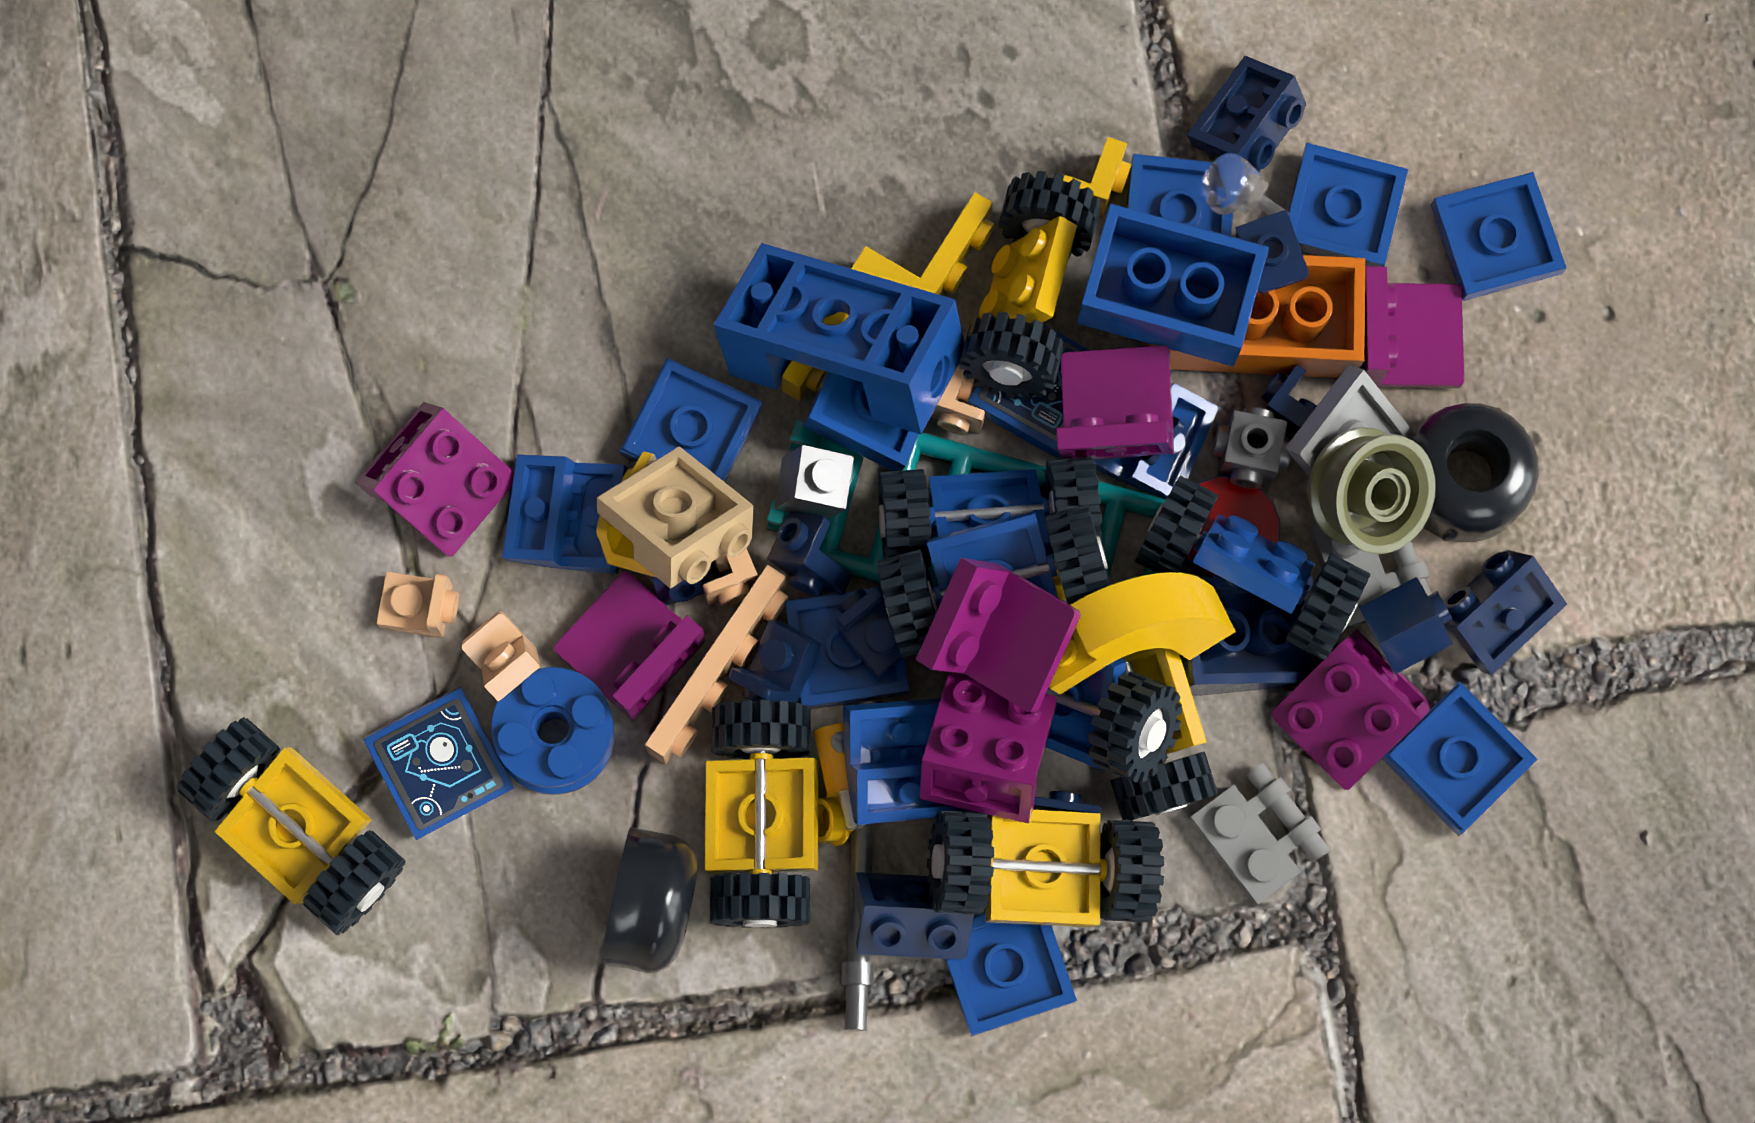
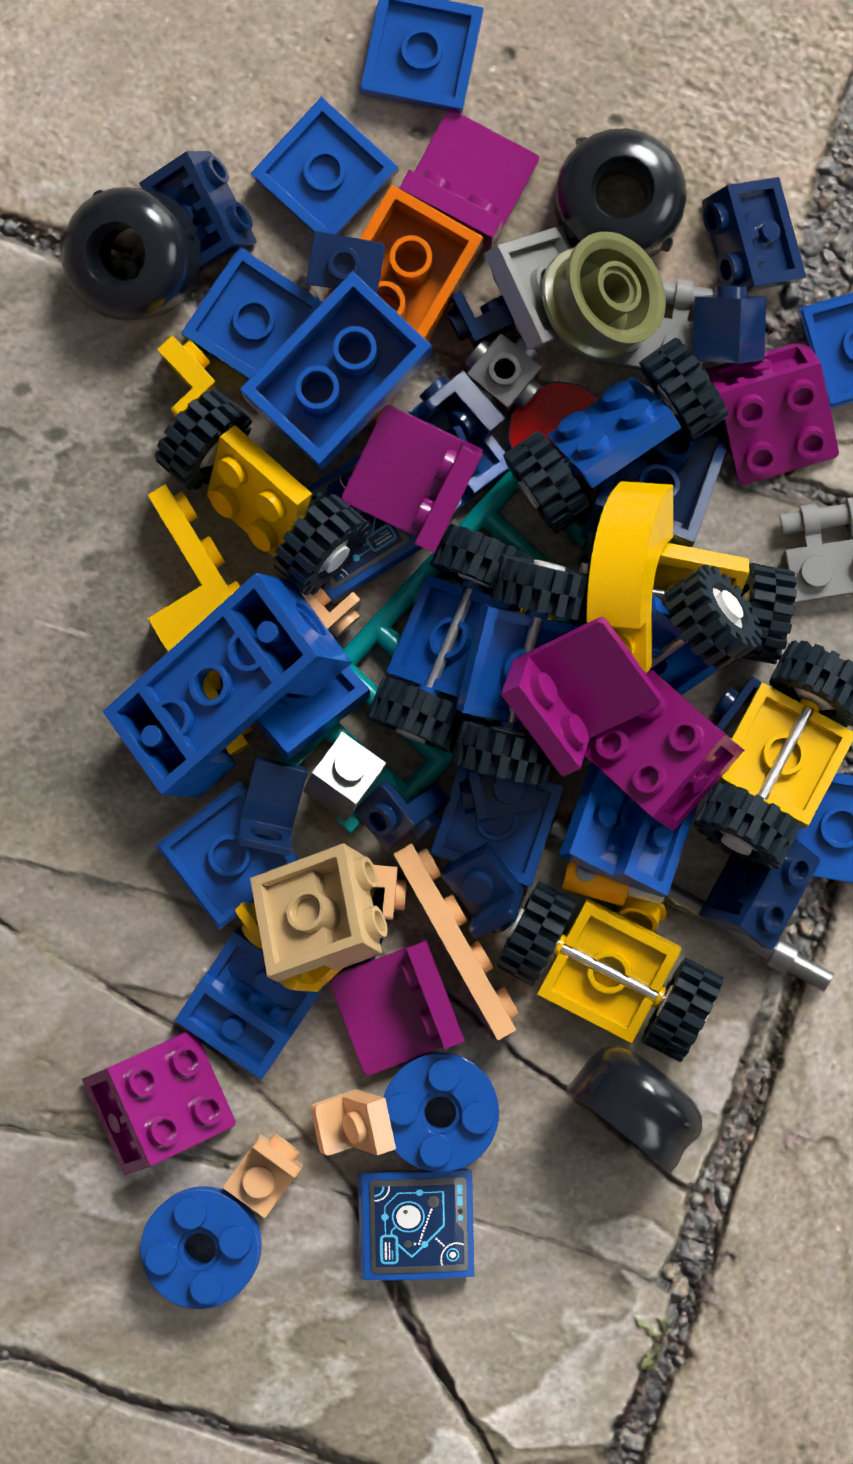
camera: 55 degrees left, 10 degrees up
plate [177,717,406,935] -> none
clear piece [1202,153,1290,215] -> none
none -> black piece [61,187,201,320]
none -> blue wheel [140,1186,262,1309]
none -> dark blue bracket [238,757,307,856]
none -> dark blue bracket [415,371,505,447]

